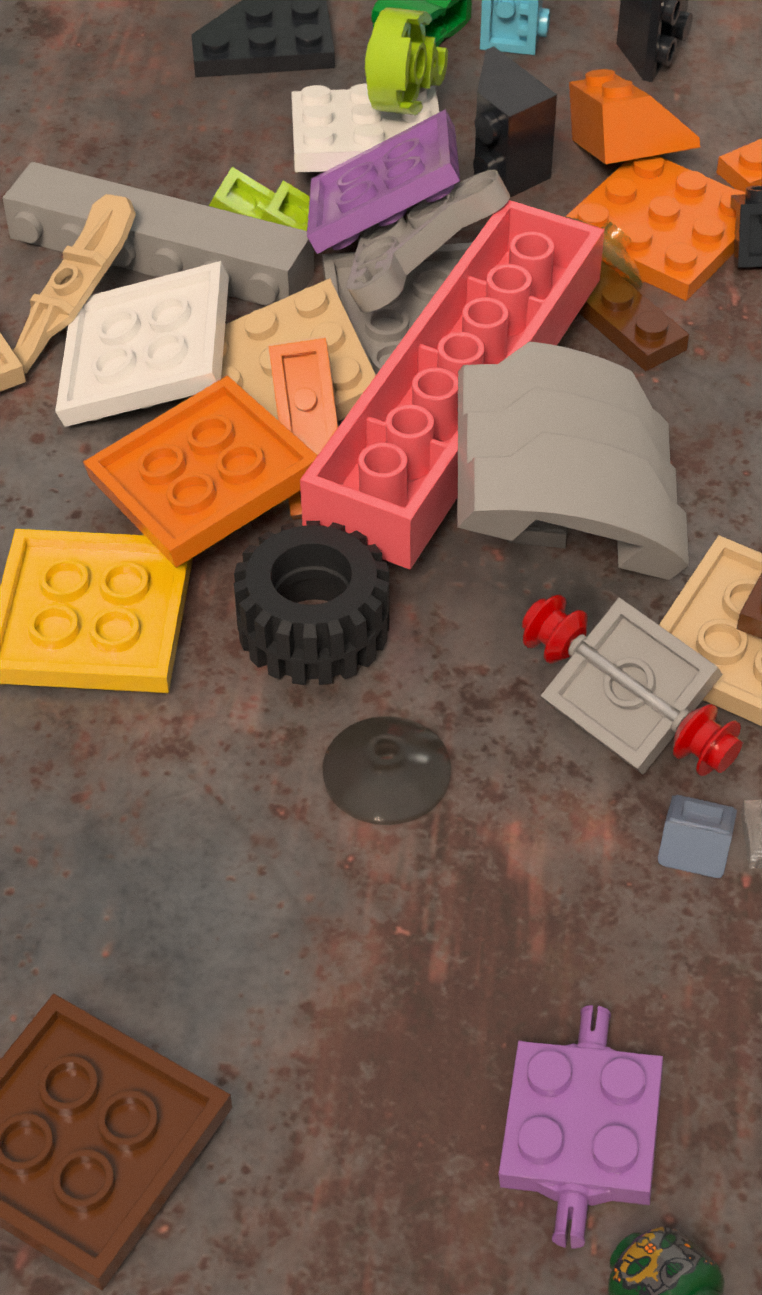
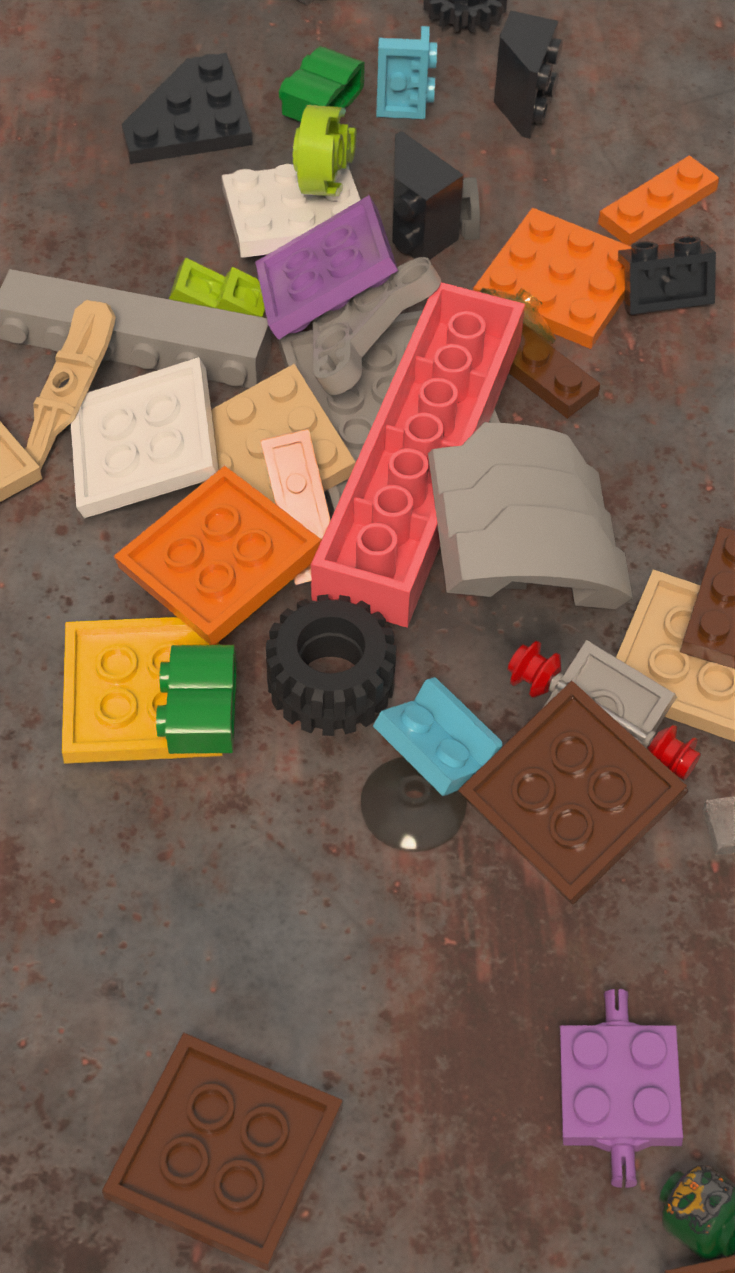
camera: 10 degrees left, 5 degrees up
orange slope [569,69,700,164] -> none
sand blue slope [658,795,737,878] -> none
none -> green brick [156,645,237,754]
none -> medium azure bracket [373,677,503,796]
none -> reddish brown plate [458,680,688,905]
none -> dark grey tile [460,177,480,240]

